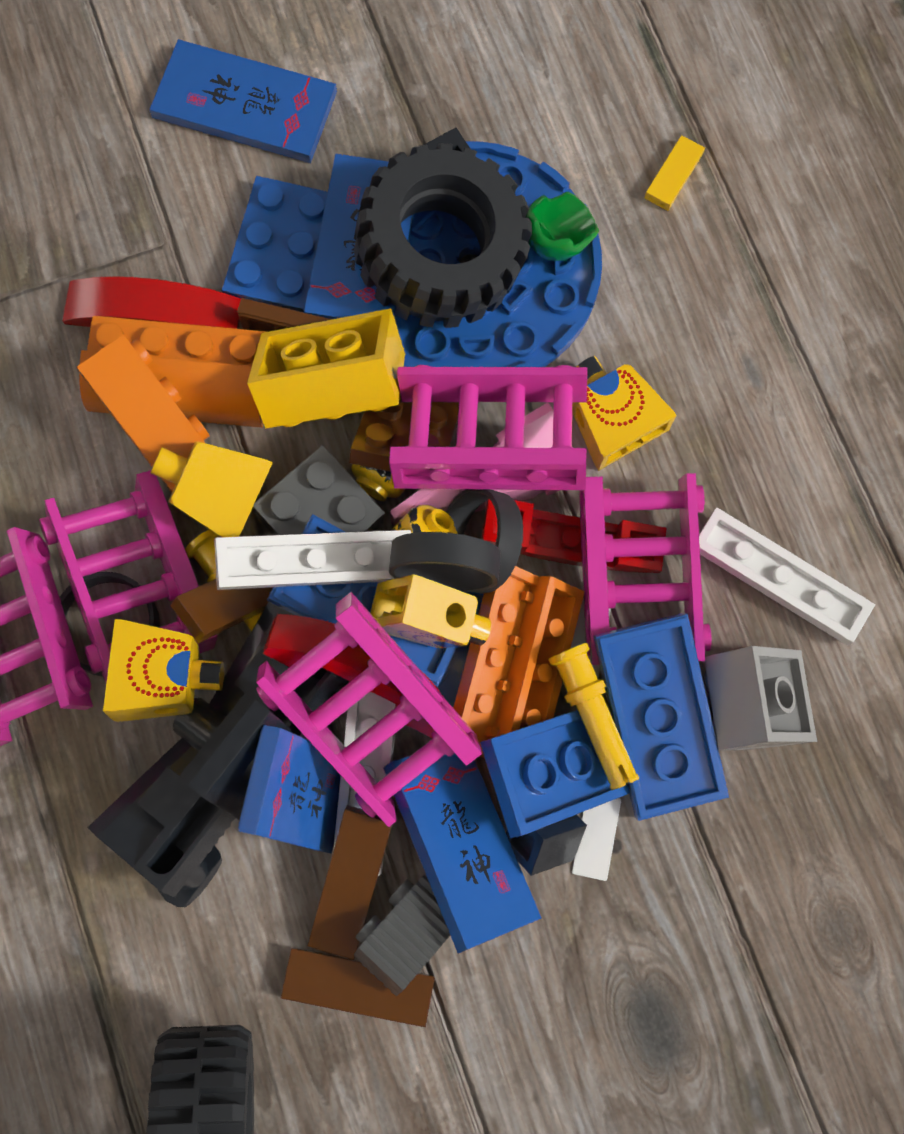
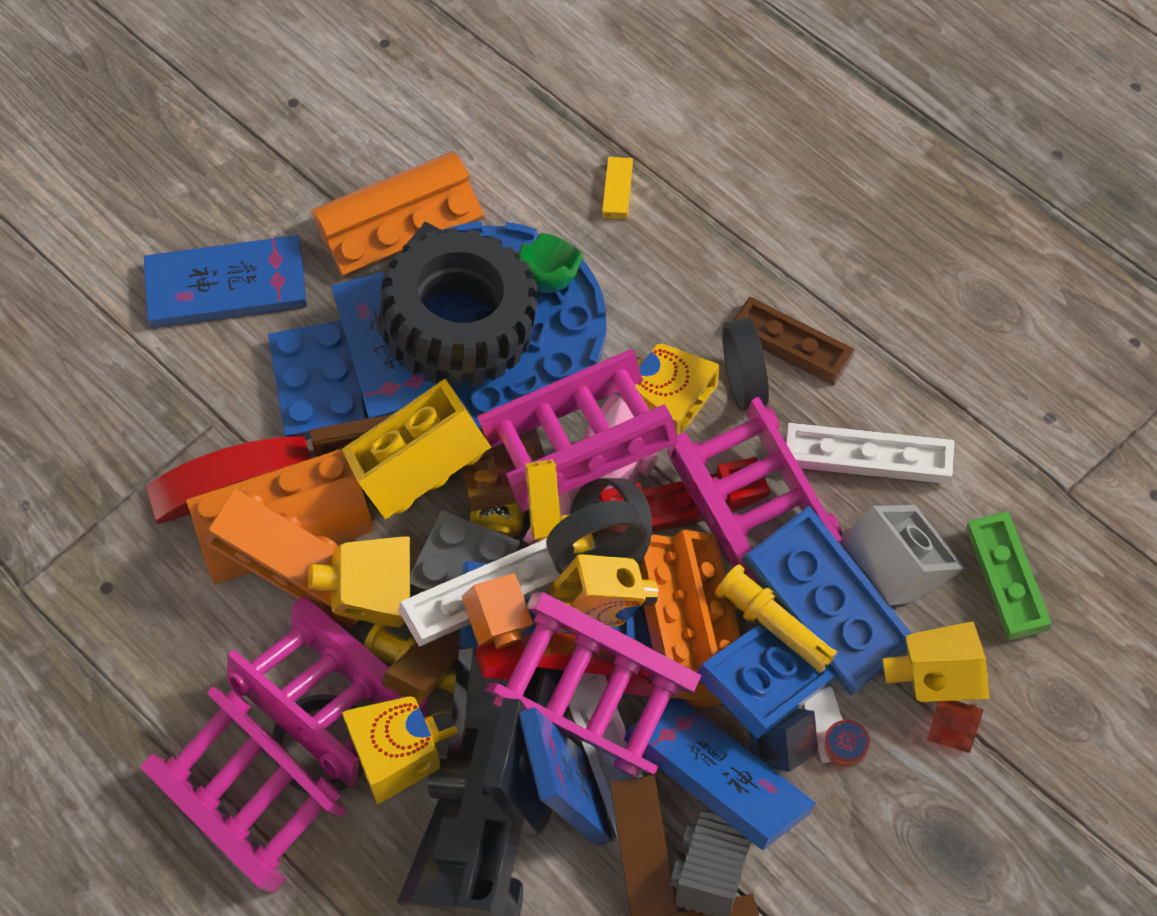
camera: 20 degrees left, 15 degrees down
none -> orange brick [310,151,485,279]
none -> orange brick [461,573,533,649]
none -> yellow piece [525,459,561,539]
none -> black tyre [722,318,769,411]
none -> reddish brown tile [733,297,855,385]
none -> tile [824,720,870,767]
none -> yellow torso [882,621,990,702]
none -> clear red tile [927,701,983,754]
none -> bright green plate [966,511,1052,641]

